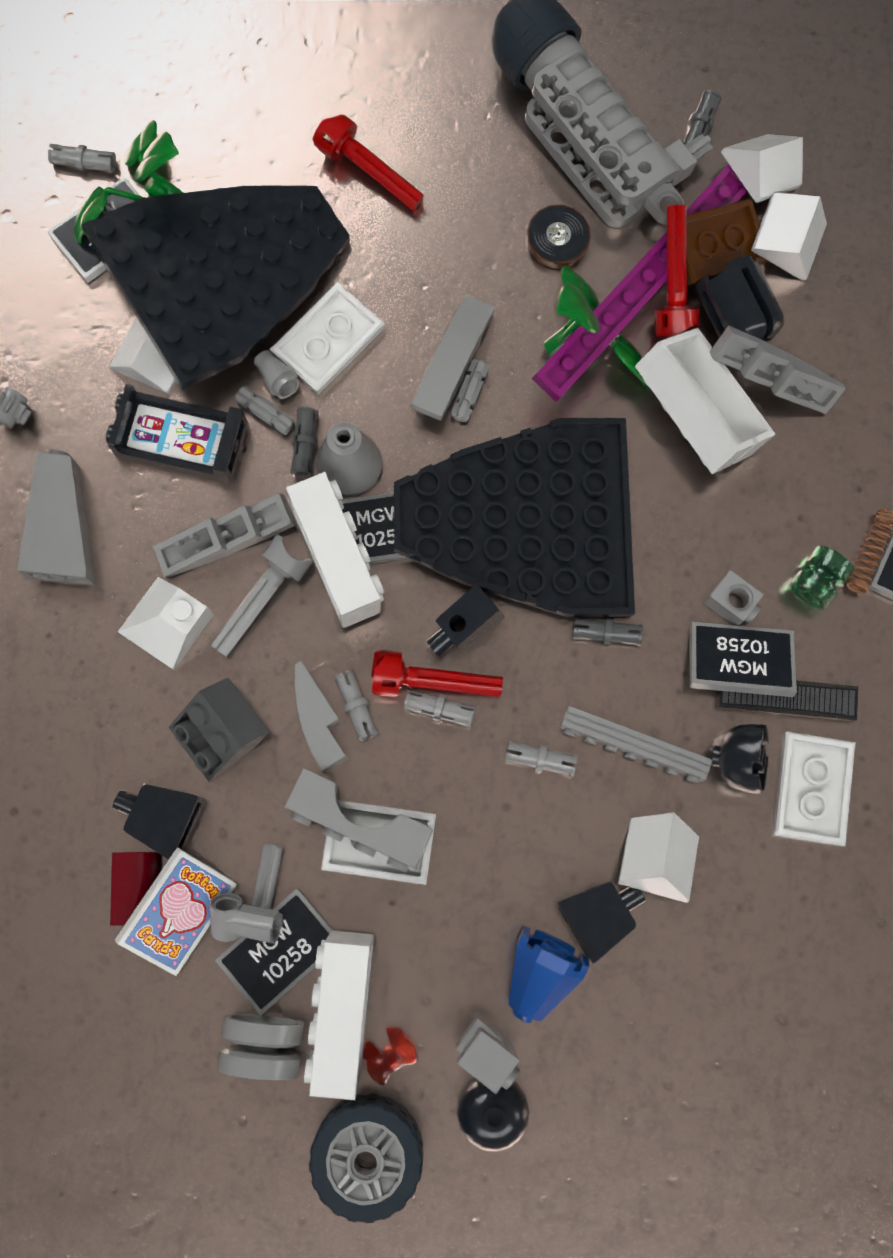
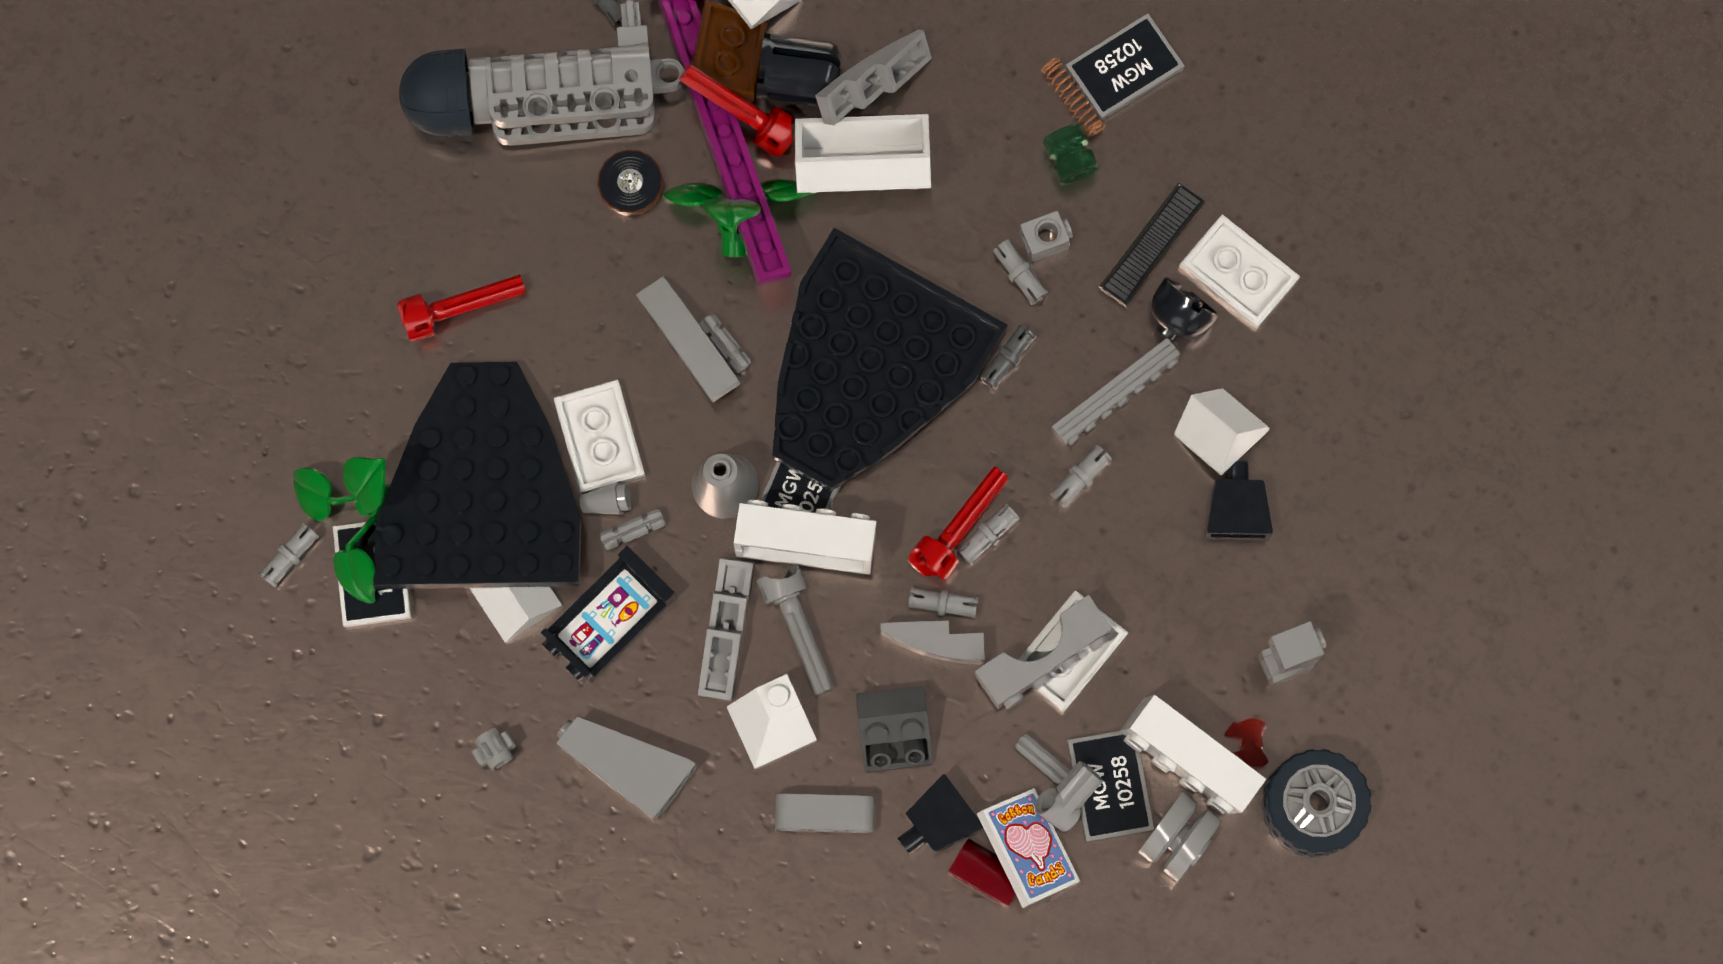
camera: 50 degrees left, 0 degrees up
dark grey pin [290,407,318,477] -> none
black torso [426,584,505,657] -> none
black cylinder [457,1078,530,1152] -> none
blue cone [508,927,589,1023] -> none
black tile [690,622,797,697] -> none
none -> light grey beam [774,794,875,833]
none -> light grey pin [993,239,1049,305]

